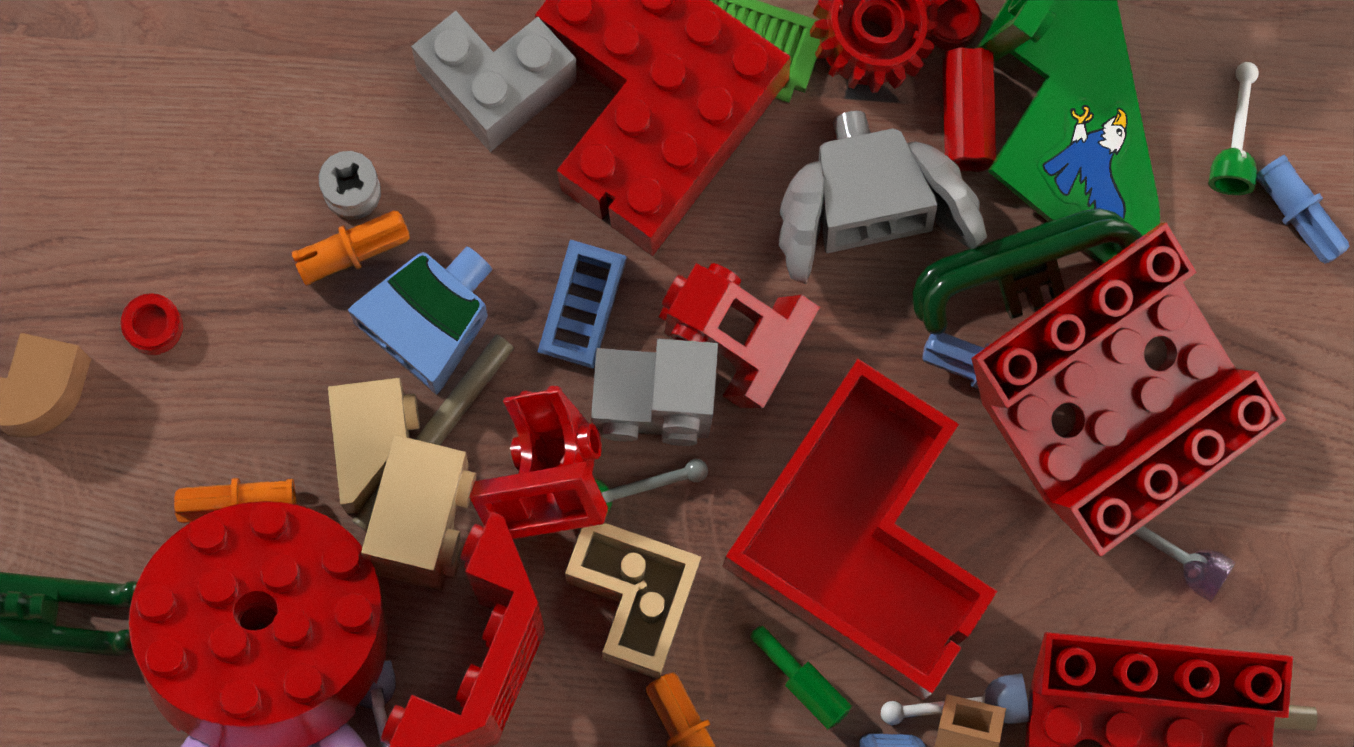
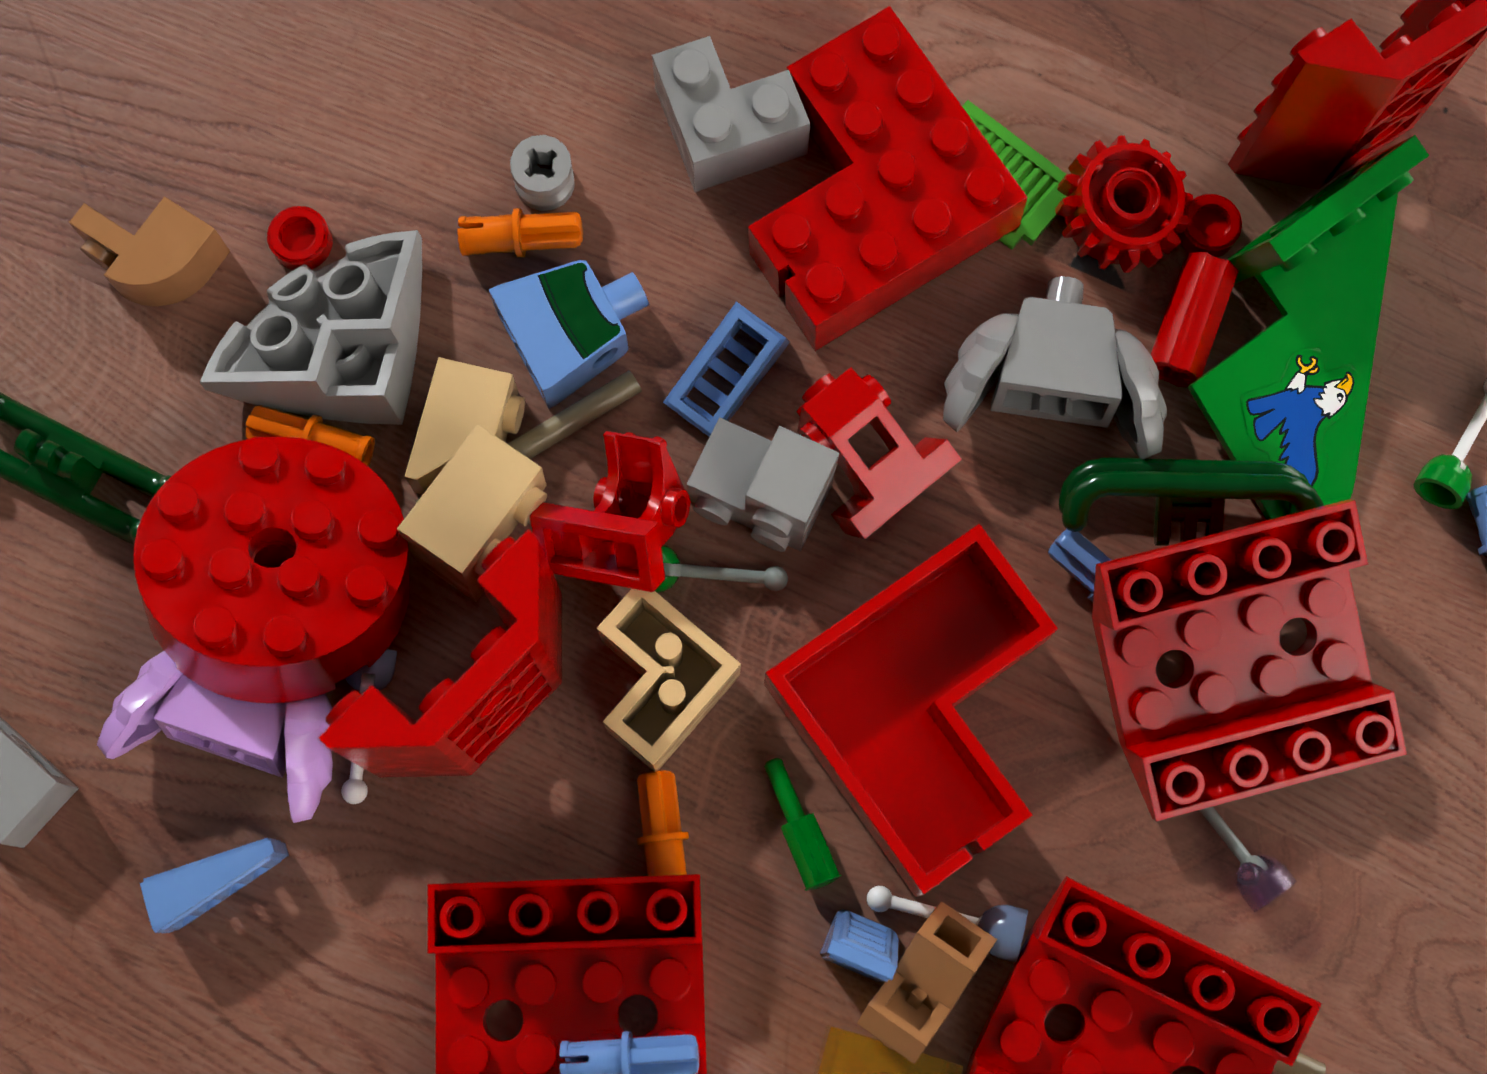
camera: 25 degrees right, 0 degrees up
none -> light grey brick [200,230,422,425]

